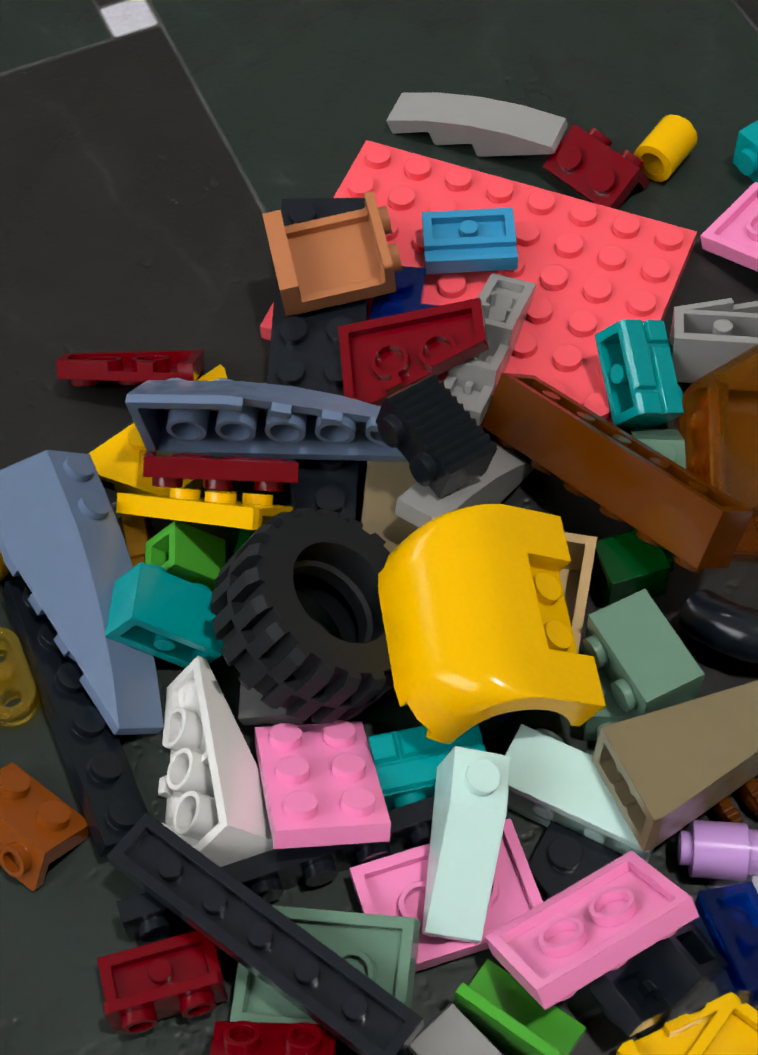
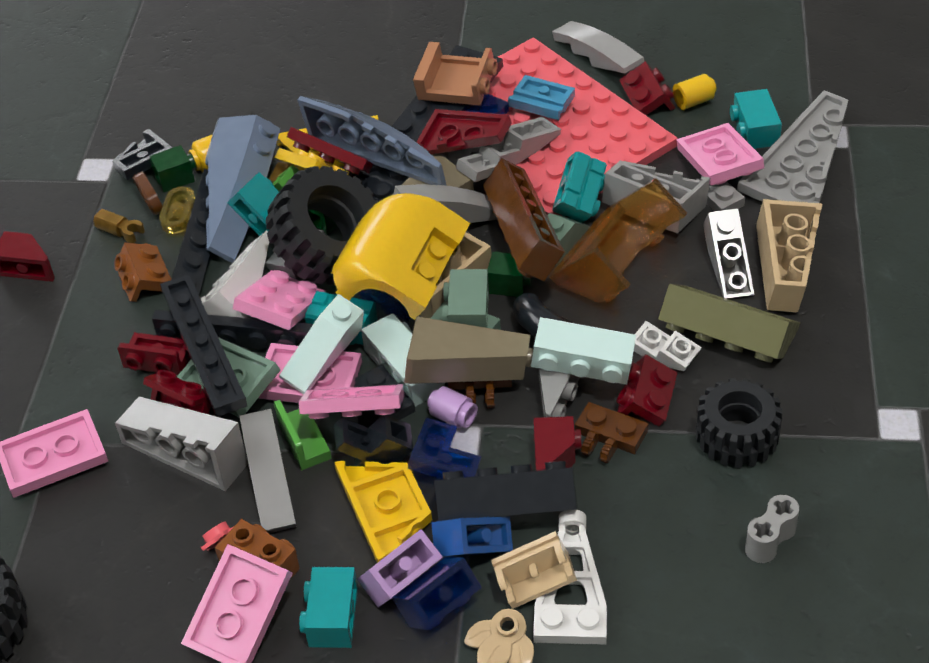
camera: 30 degrees right, 10 degrees down
dark red wing [56,349,205,386] -> none
black brick [376,373,497,499] -> none

